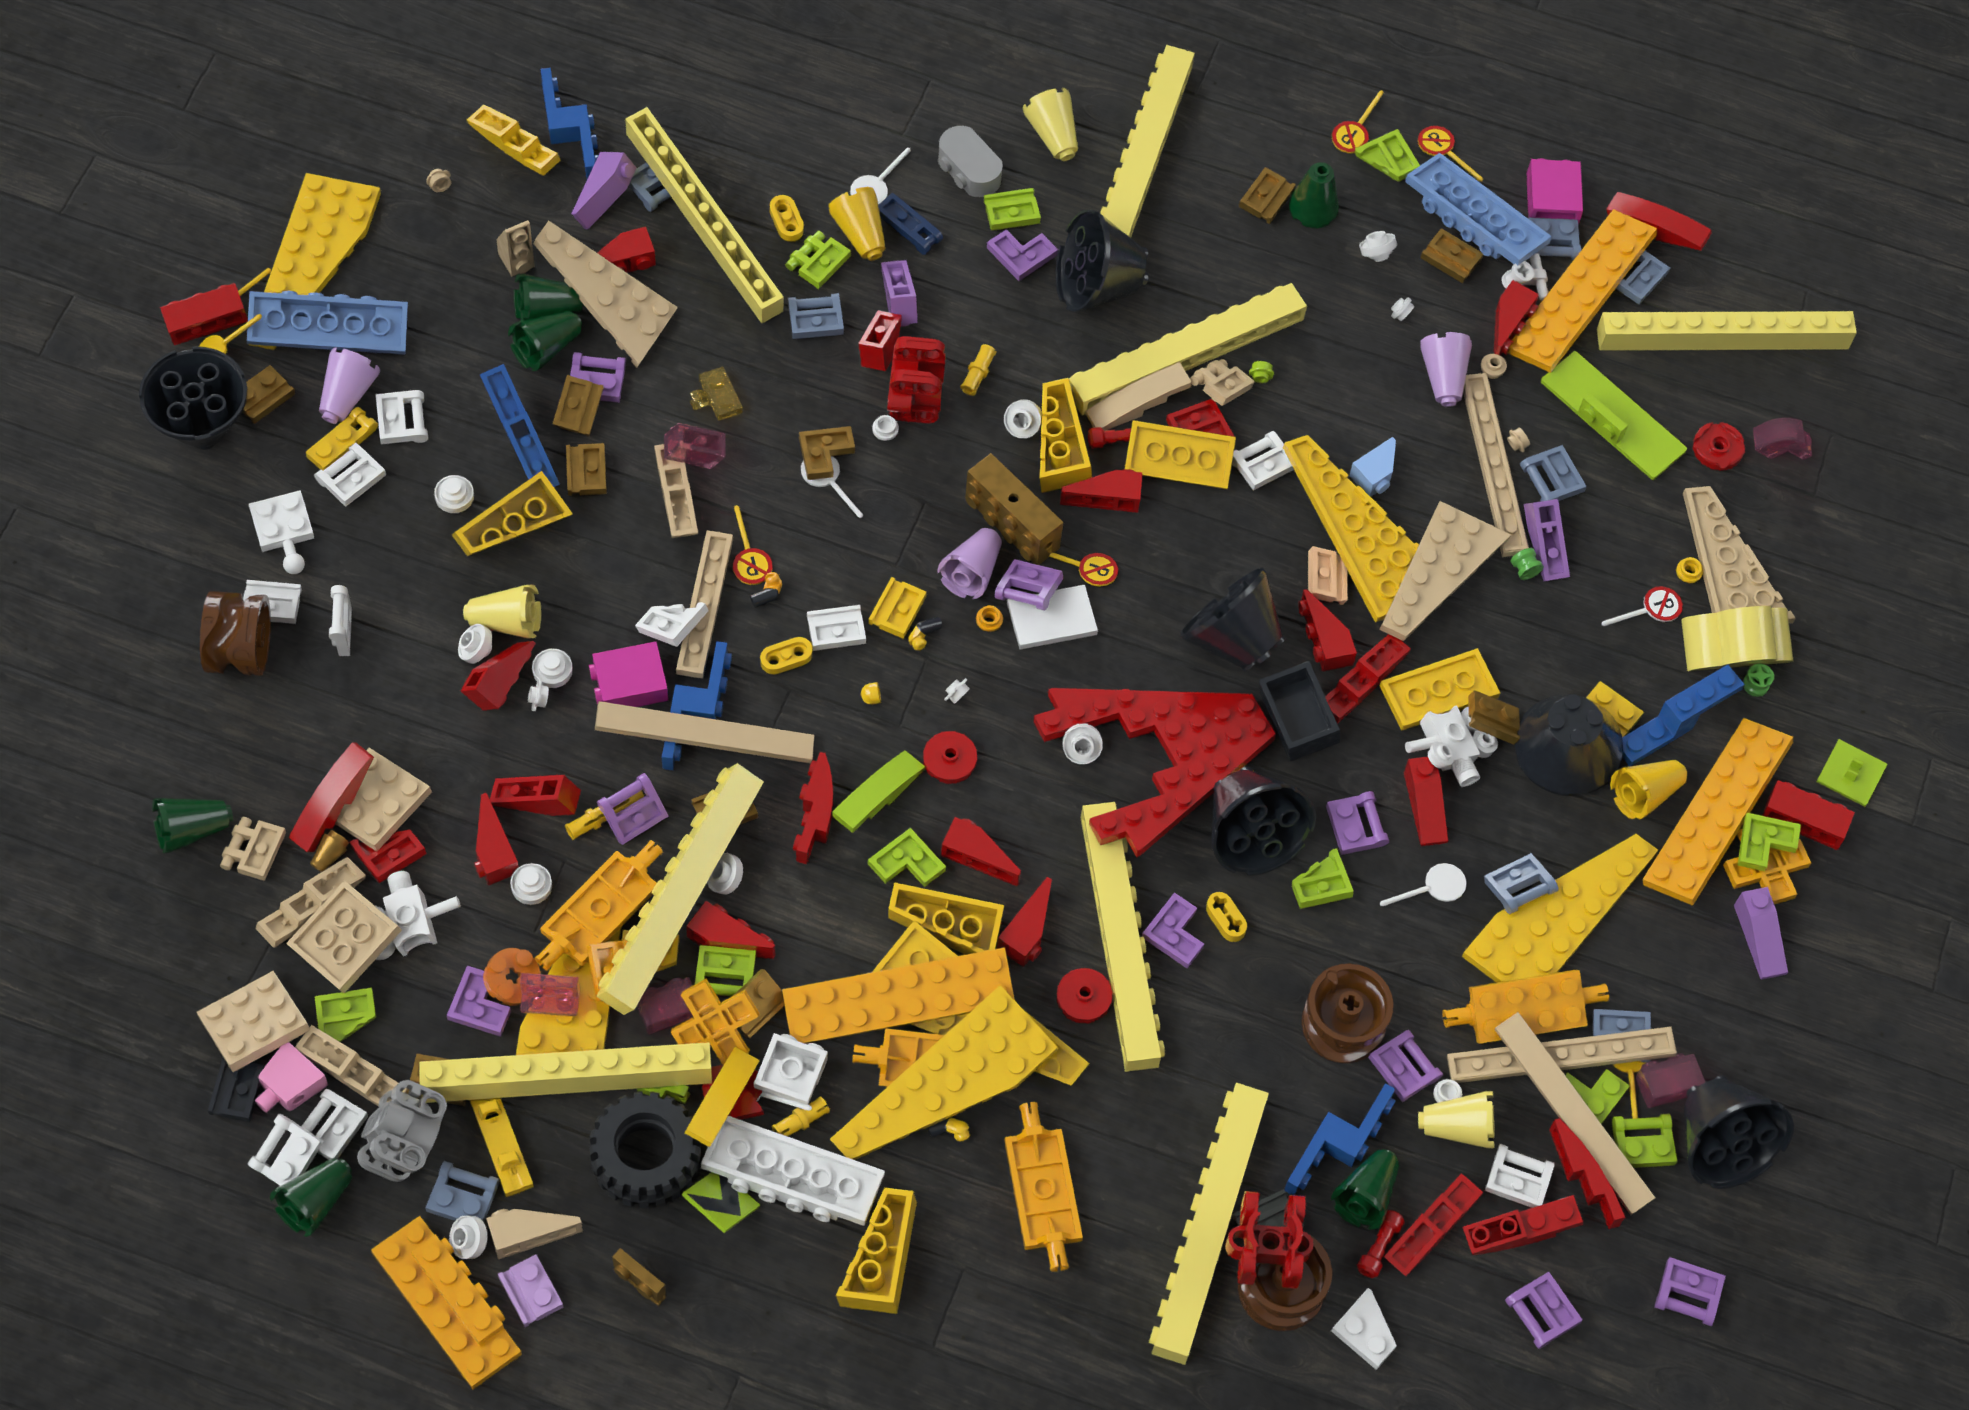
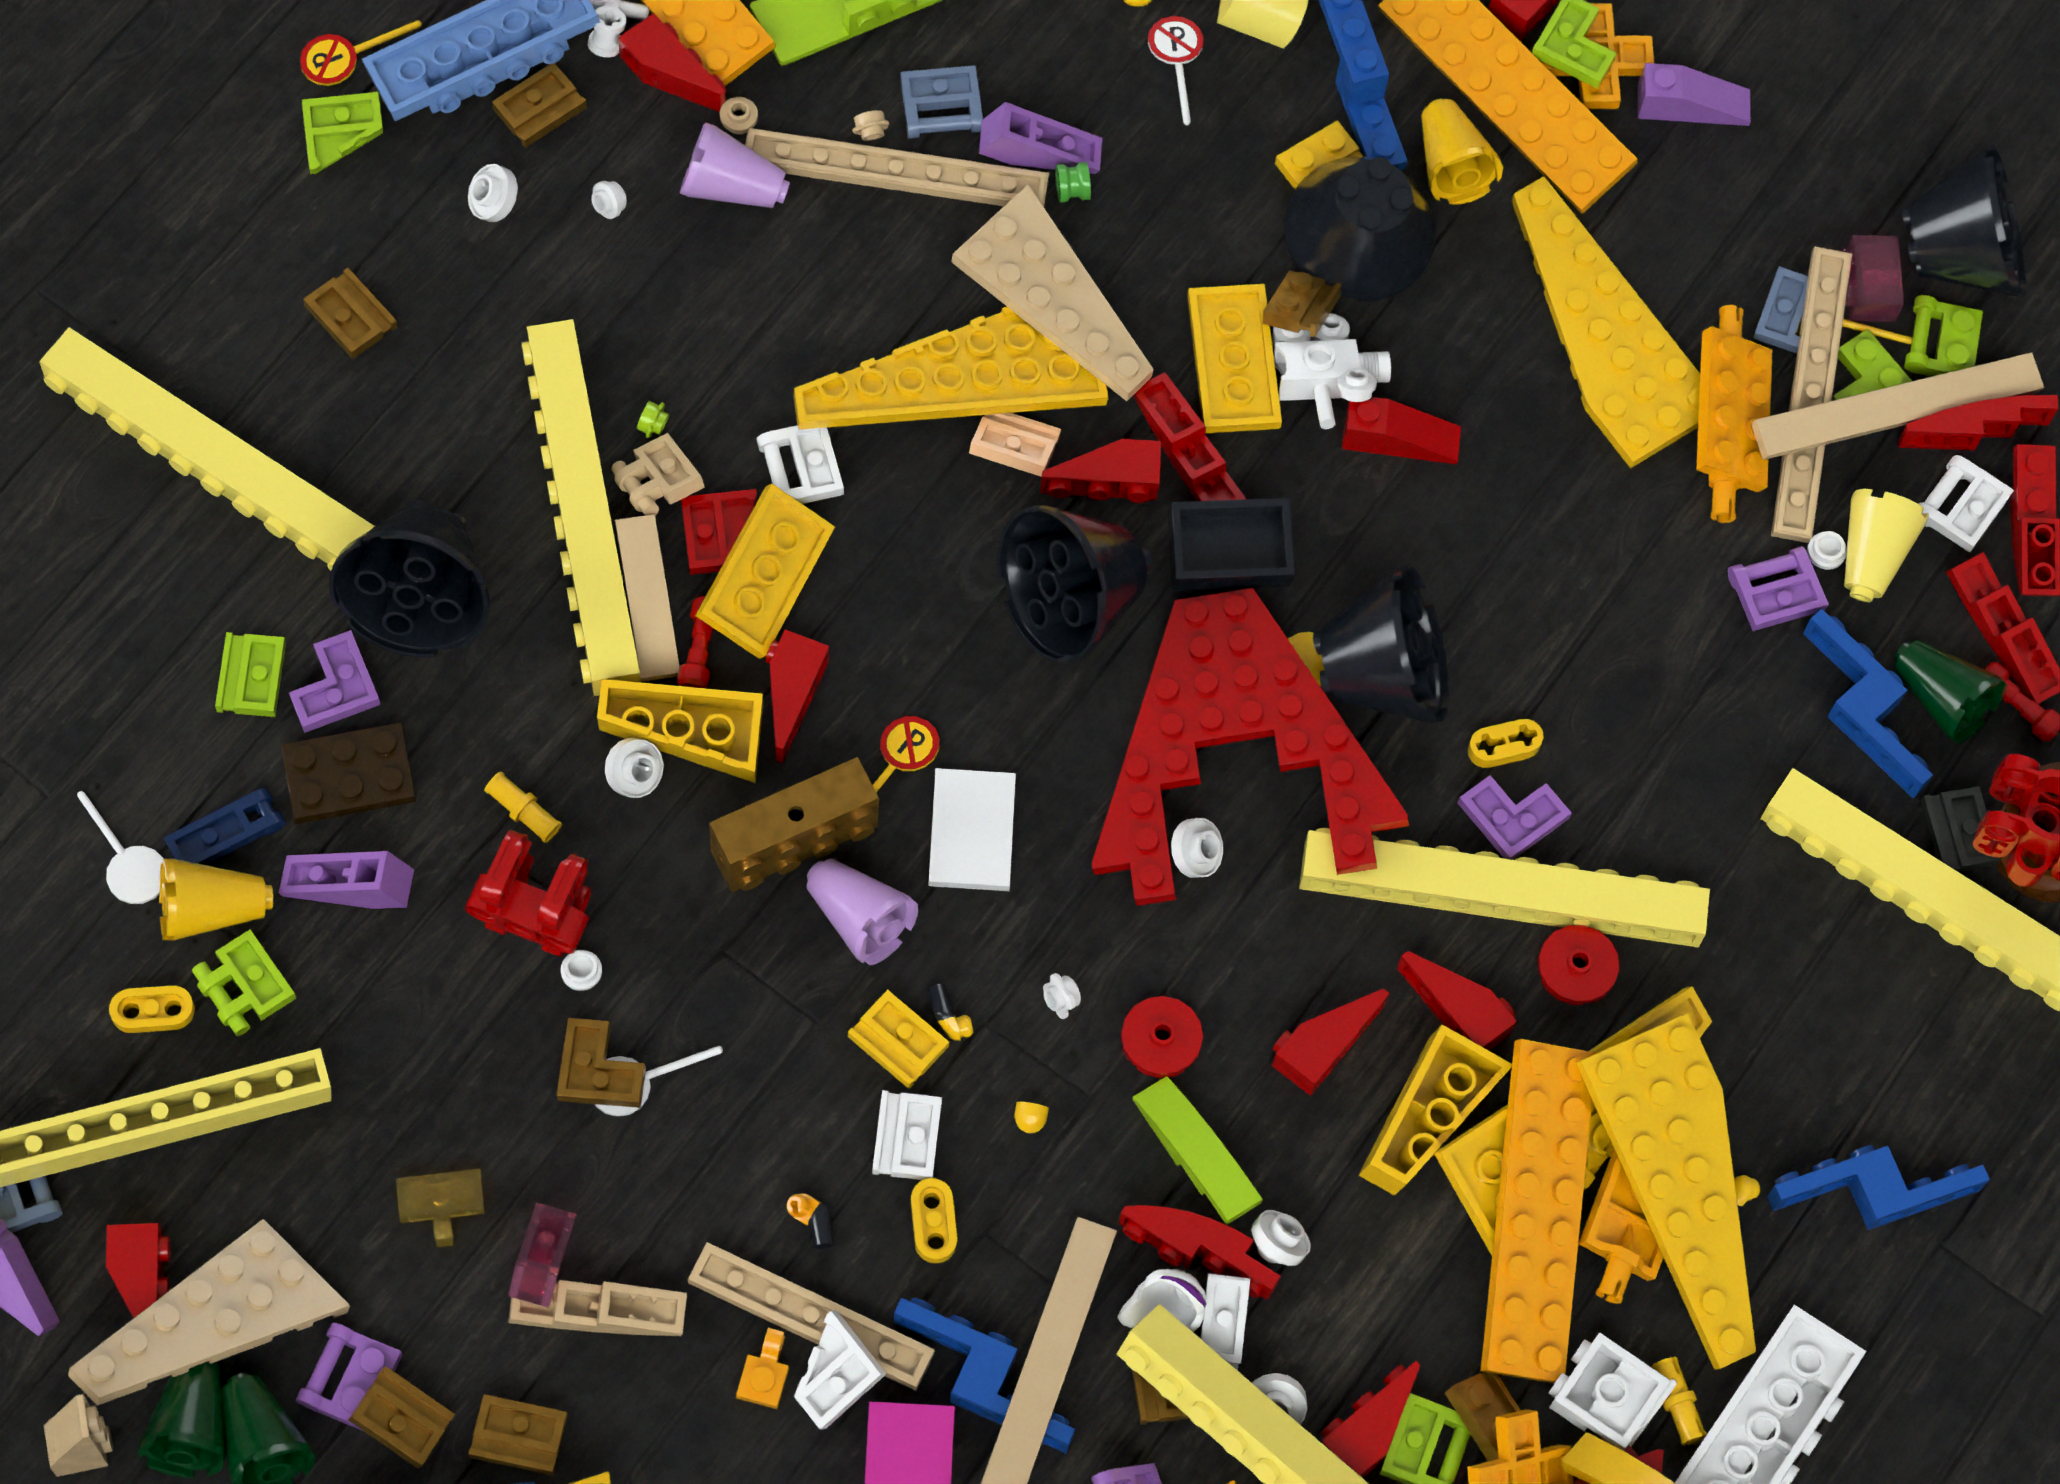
camera: 75 degrees left, 5 degrees up
piece [733,505,772,585] -> none
sand blue plate [788,293,844,339] -> none
yellow wedge [836,1188,917,1314] -> none
red slope [859,310,902,371] -> none
lime plate [868,828,946,887] -> none
light grey brick [938,126,1003,197] -> none
light orange plate [976,605,1003,632] -> none
medium lavender plate [995,559,1063,611] -> none
light orange plate [1005,1102,1083,1272] -> none
light yellow cone [1023,88,1078,161] -> none
dark green cone [1289,162,1339,228] -> none
lime wing [1292,849,1354,909] -> none
reddish brown piece [1302,963,1393,1063] -> none
medium lavender plate [1326,791,1389,855] -> none
piece [1332,91,1383,153] -> none
light blue slope [1349,437,1396,497] -> none
white piece [1380,863,1466,906] -> none
sand blue plate [1484,853,1558,914] -> none
none -> dark brown plate [281,722,416,824]
none -> light orange plate [736,1328,789,1409]
none -> white hair [1118,1269,1207,1332]
none -> white hinge [1200,1274,1250,1371]
none -> white plate [1251,1210,1311,1266]
none -> blue bracket [1767,1145,1990,1230]

